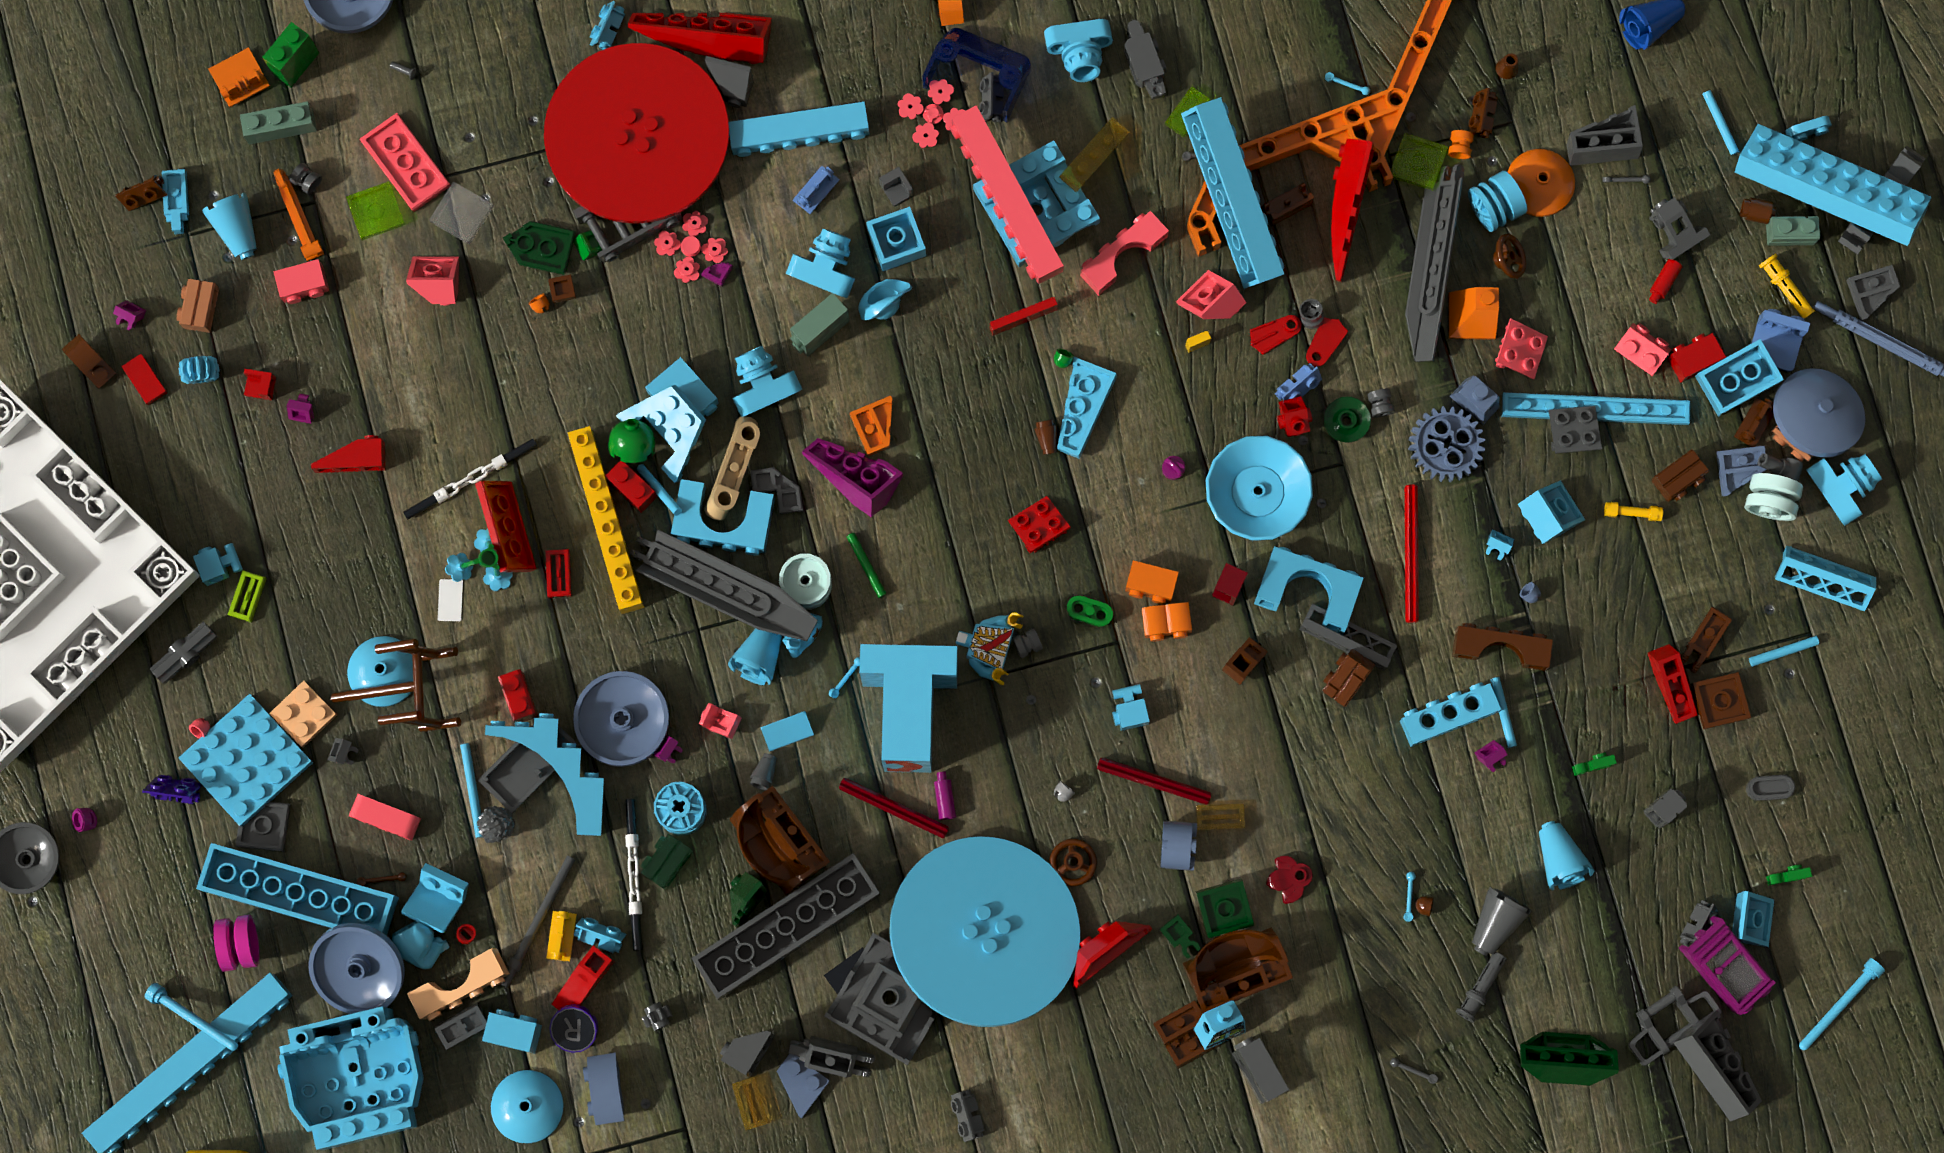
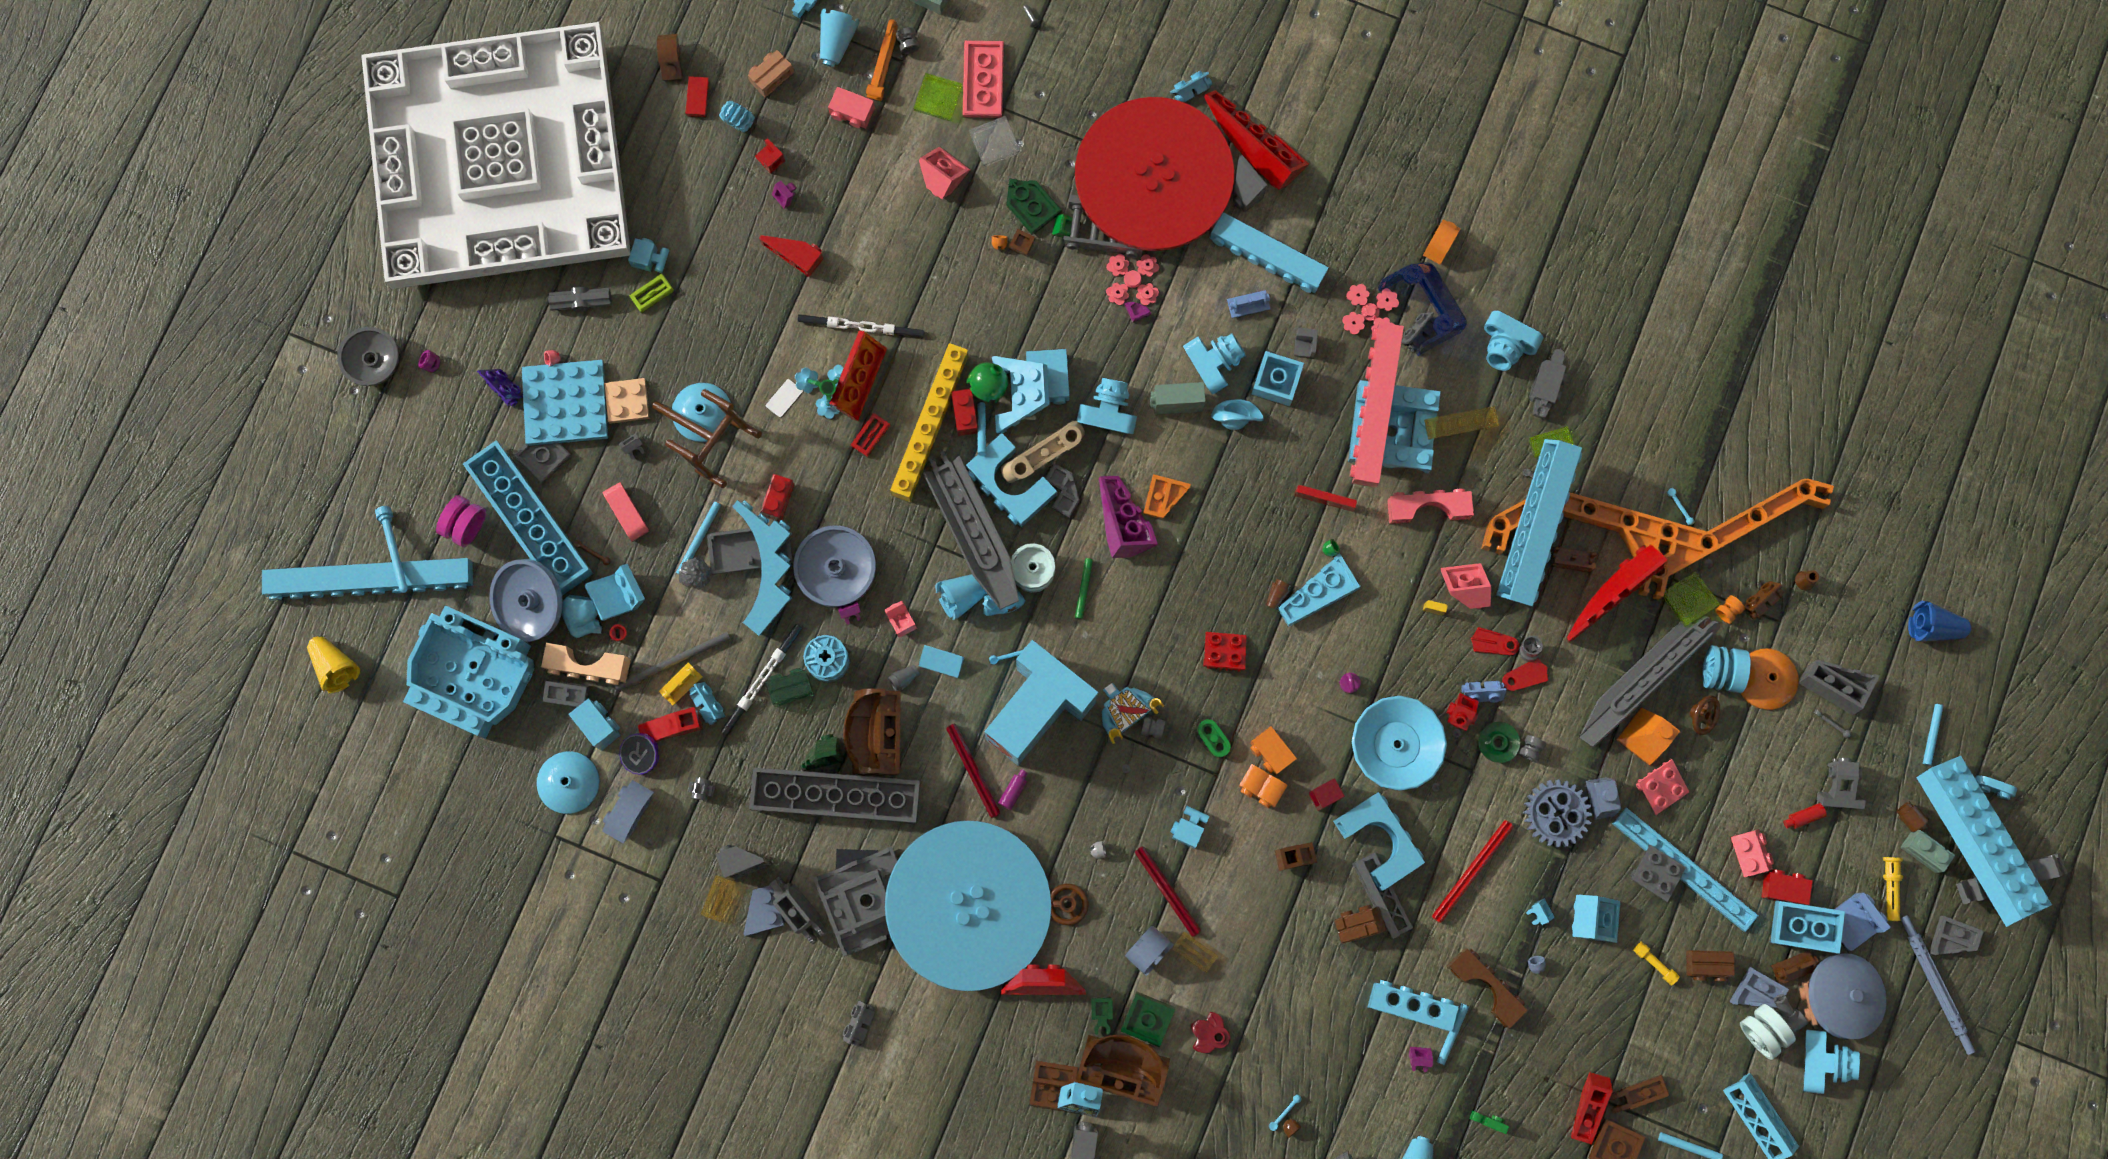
camera: 35 degrees right, 0 degrees up
magenta tile [113,300,146,330] -> none

